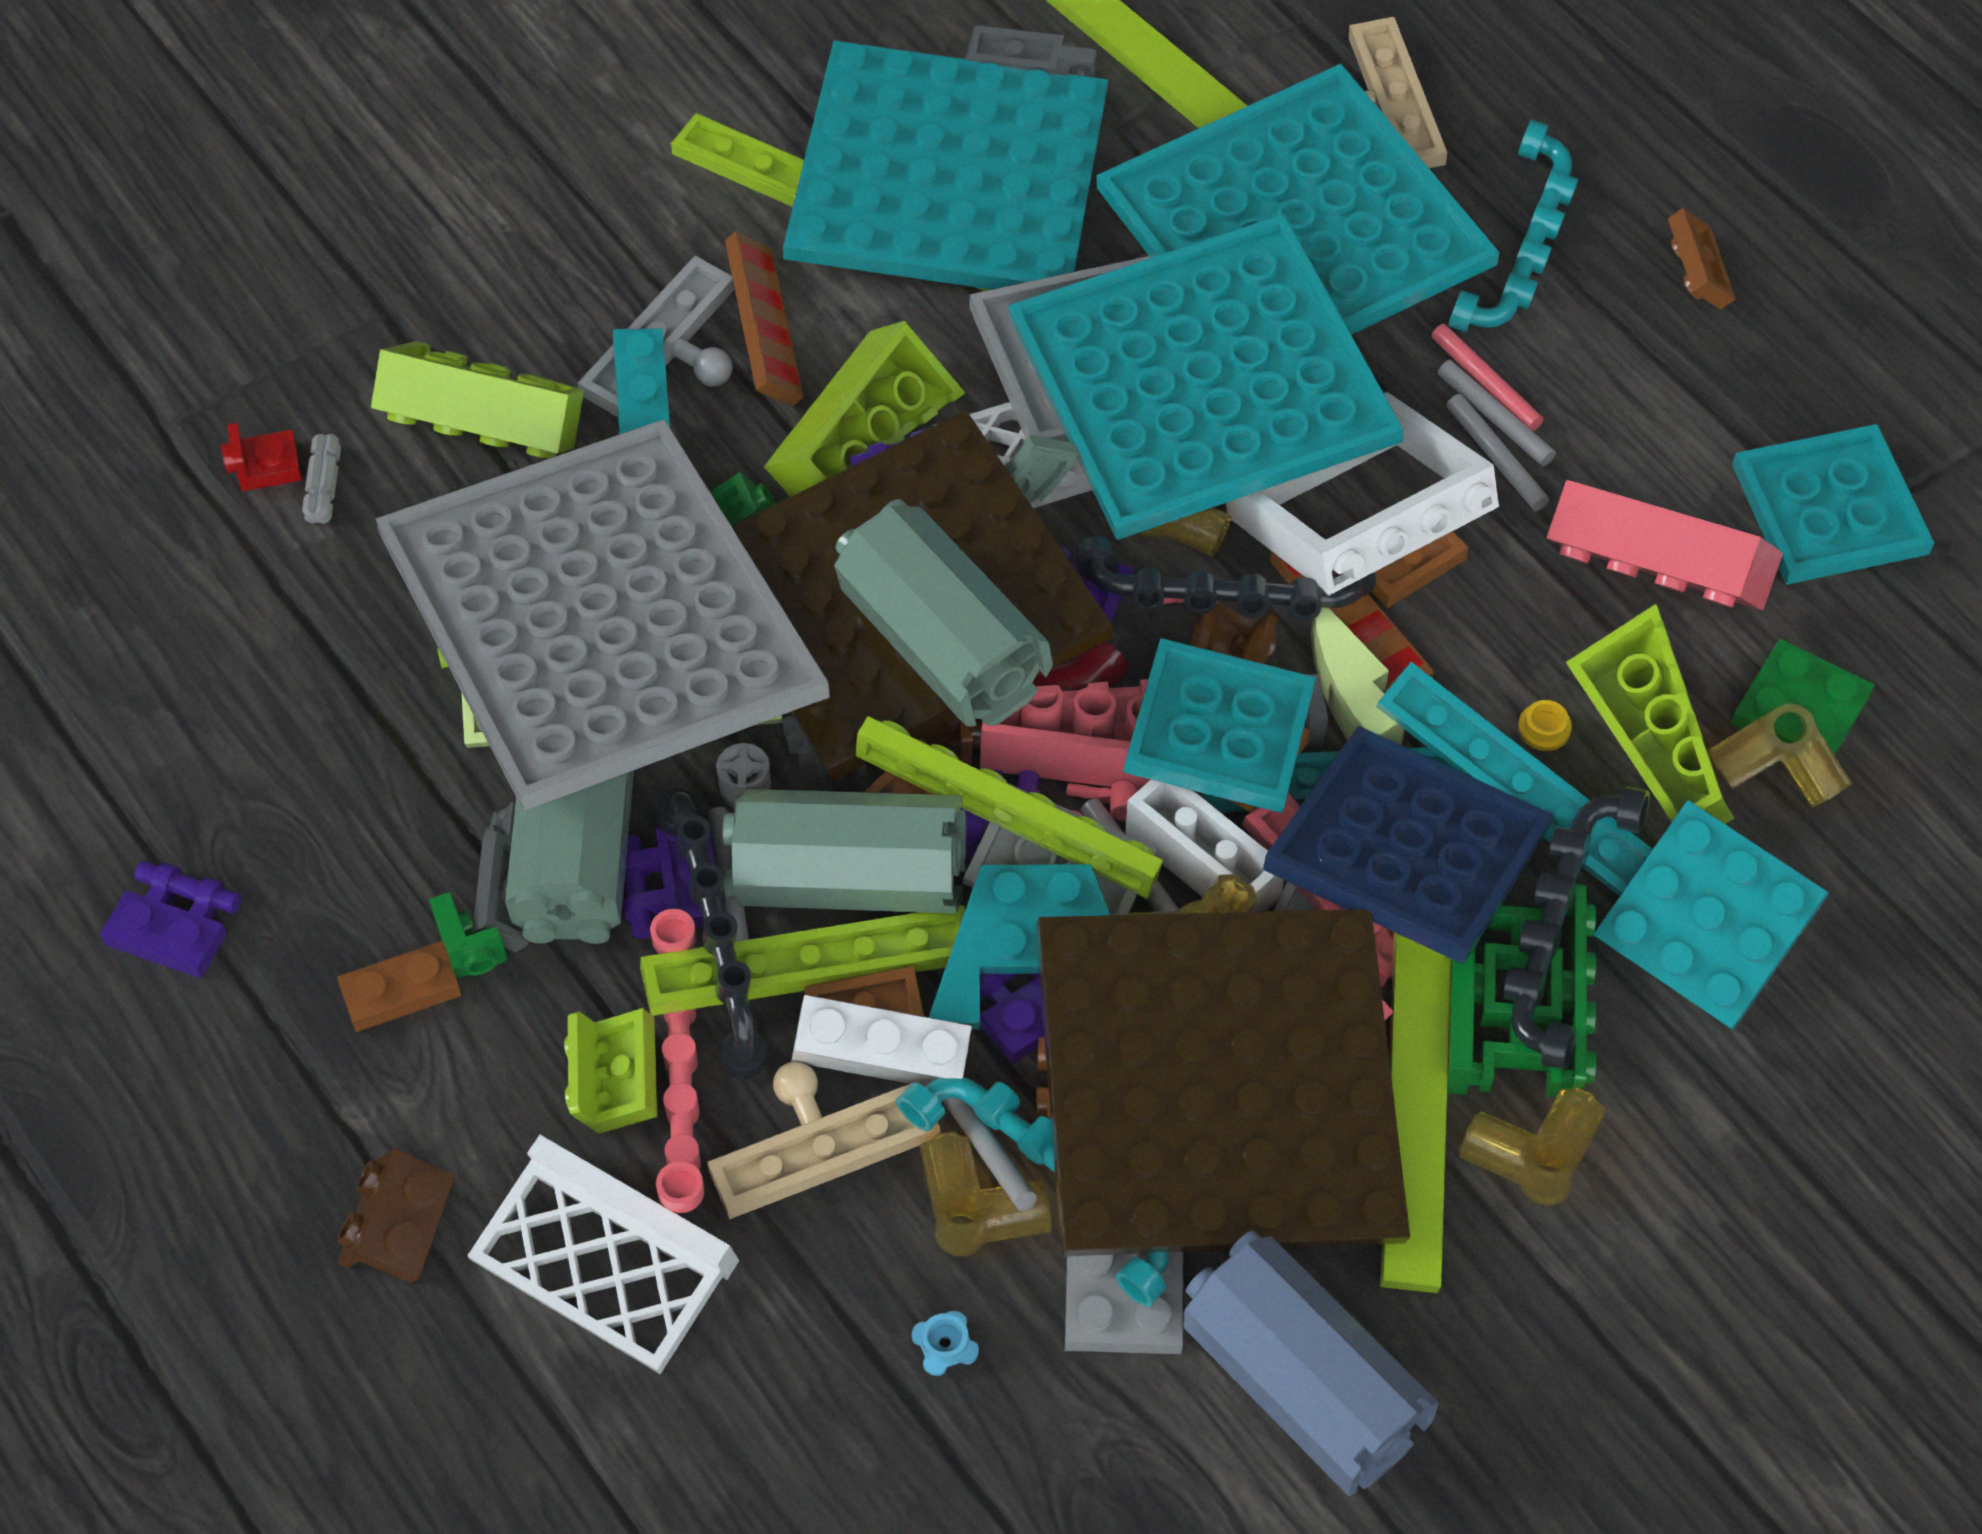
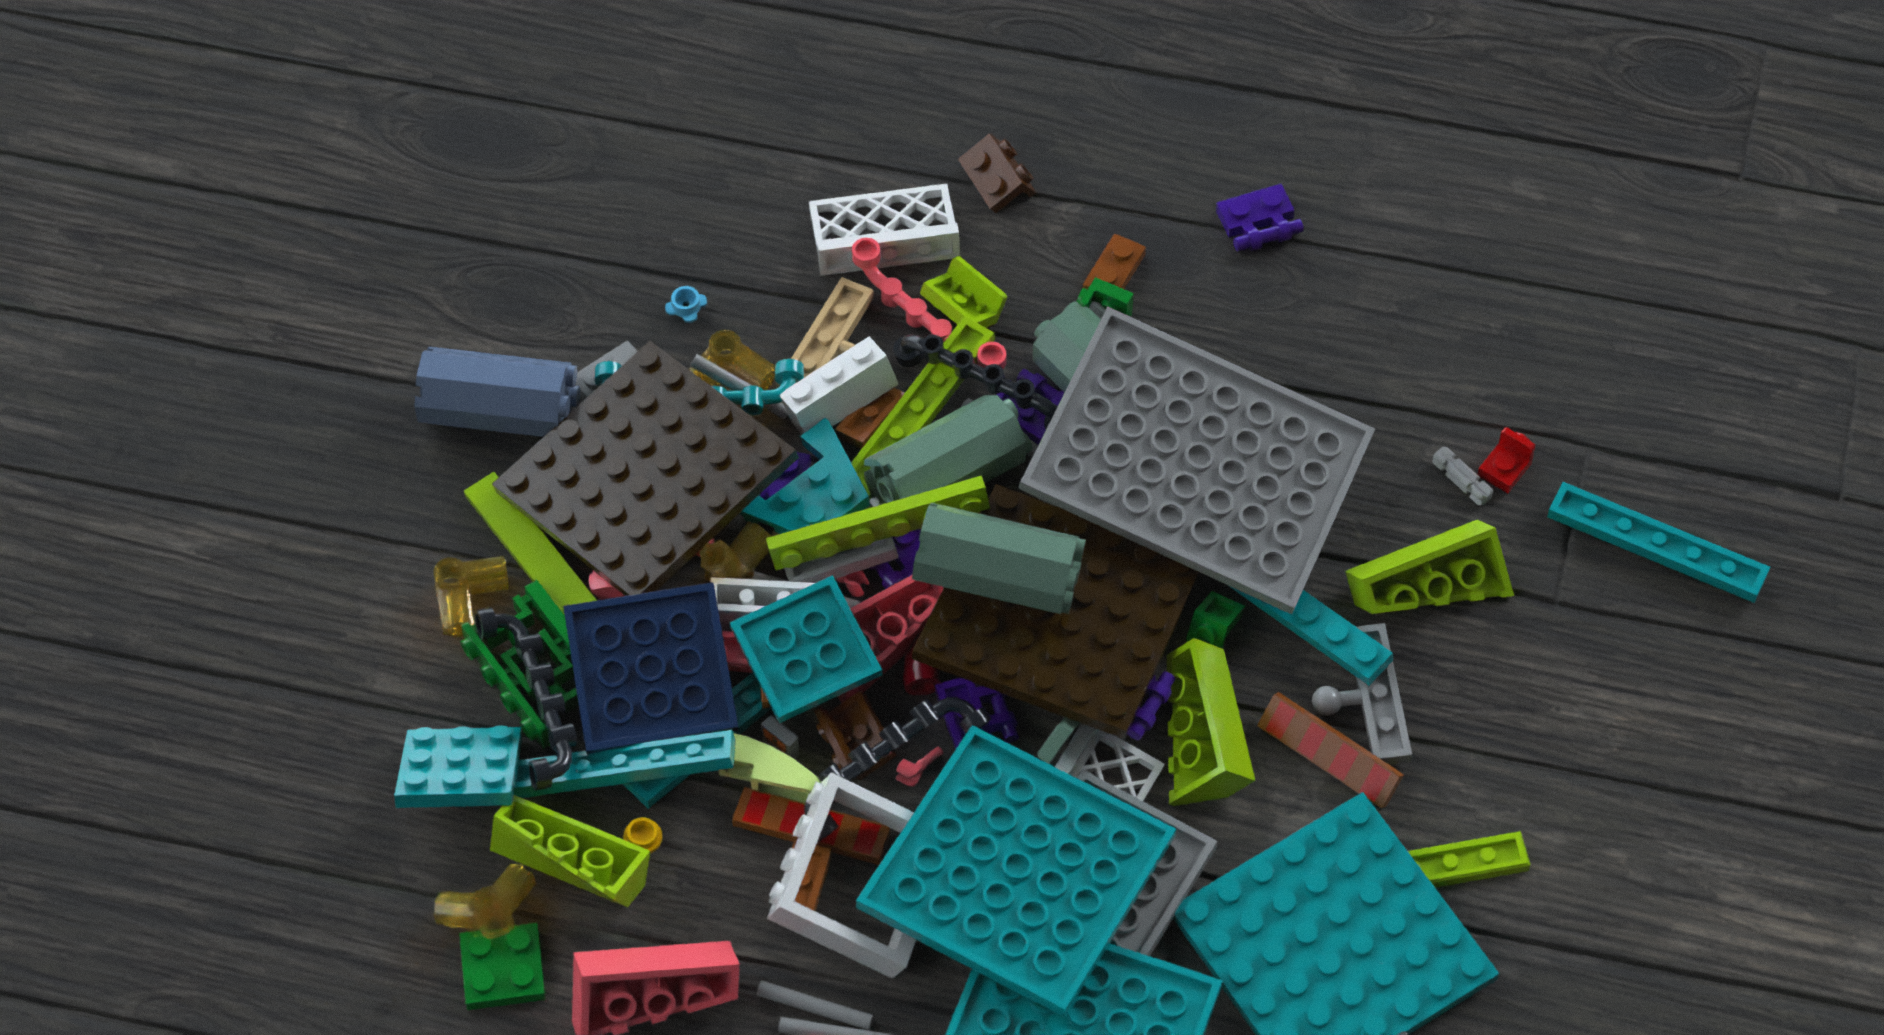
camera: 140 degrees right, 0 degrees up
none -> teal plate [1547,482,1770,603]

